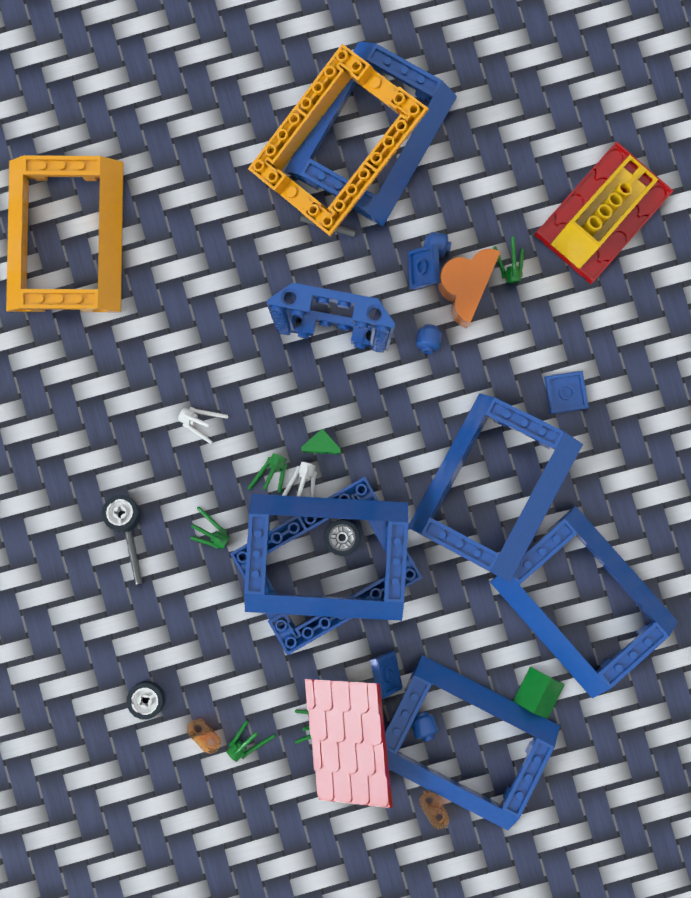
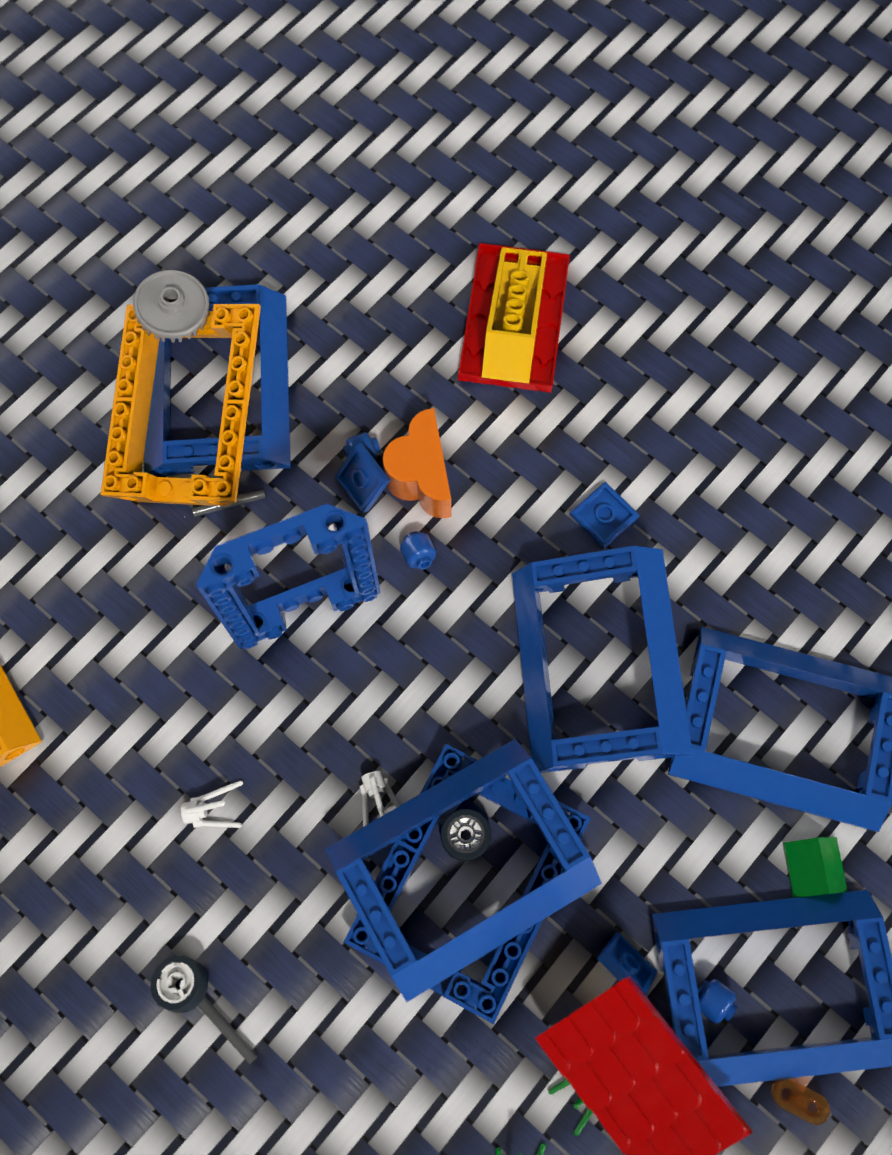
camera: 30 degrees left, 15 degrees down
green plant [190,507,230,550] -> none
green plant [248,453,288,493] -> none
green slope [301,429,341,455] -> none
green plant [493,236,524,283] -> none
none -> light grey wheel [133,270,210,343]

